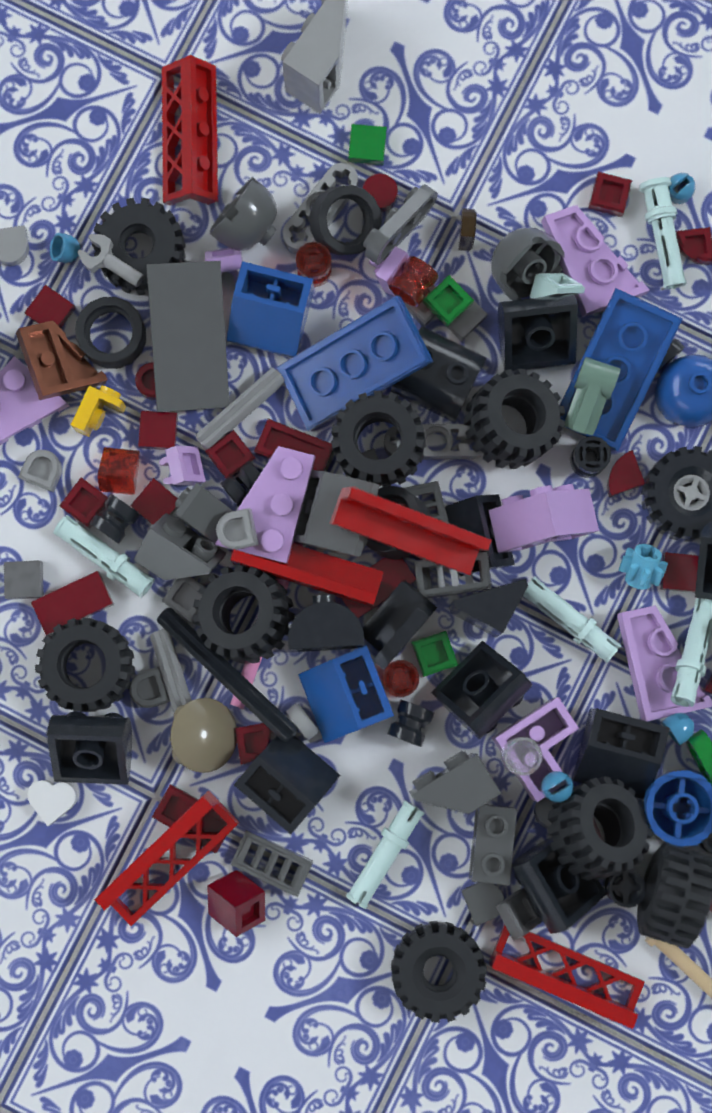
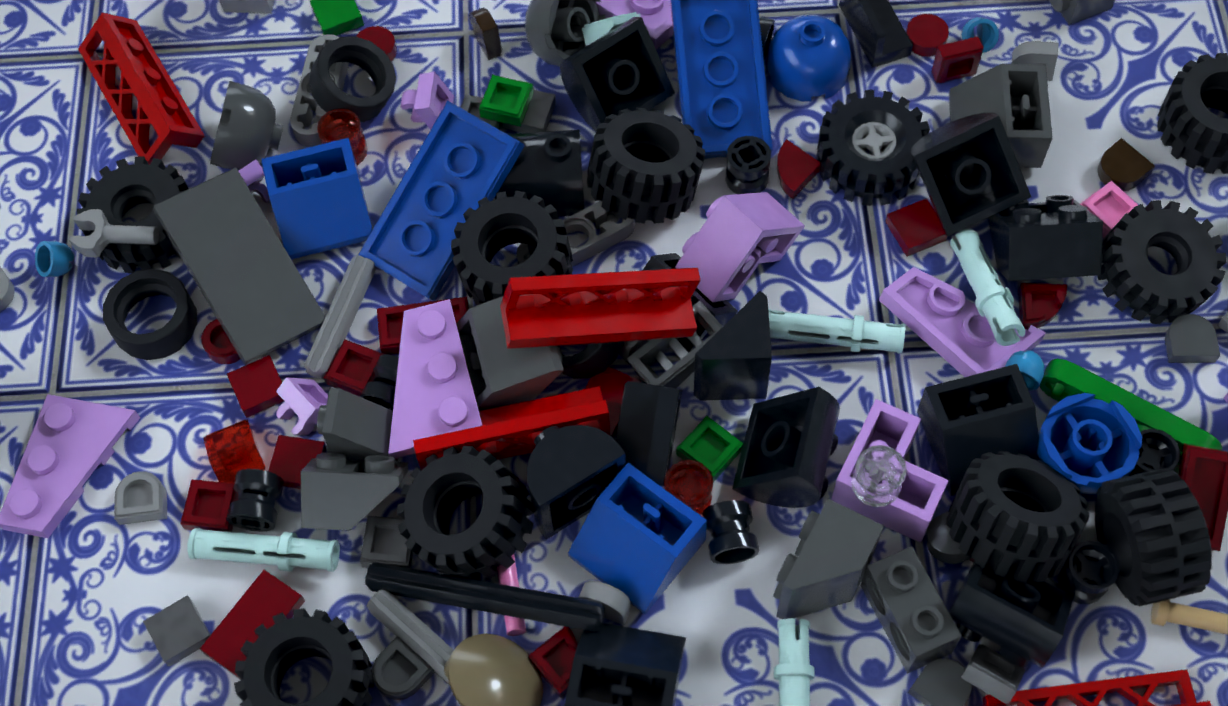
camera: 25 degrees left, 20 degrees down
copper wing [16,321,108,400] -> none
dark red tile [24,285,76,328] -> none
yellow bracket [70,385,126,437] -> none
light grey tile [216,508,259,550] -> none
dark grey plate [363,184,438,265] -> none
clear red wheel [389,256,439,307] -> none
dark azure hinge [541,771,573,802] -> none
sand green piece [565,357,621,436] -> none
medium azure gear [619,544,668,590] -> none

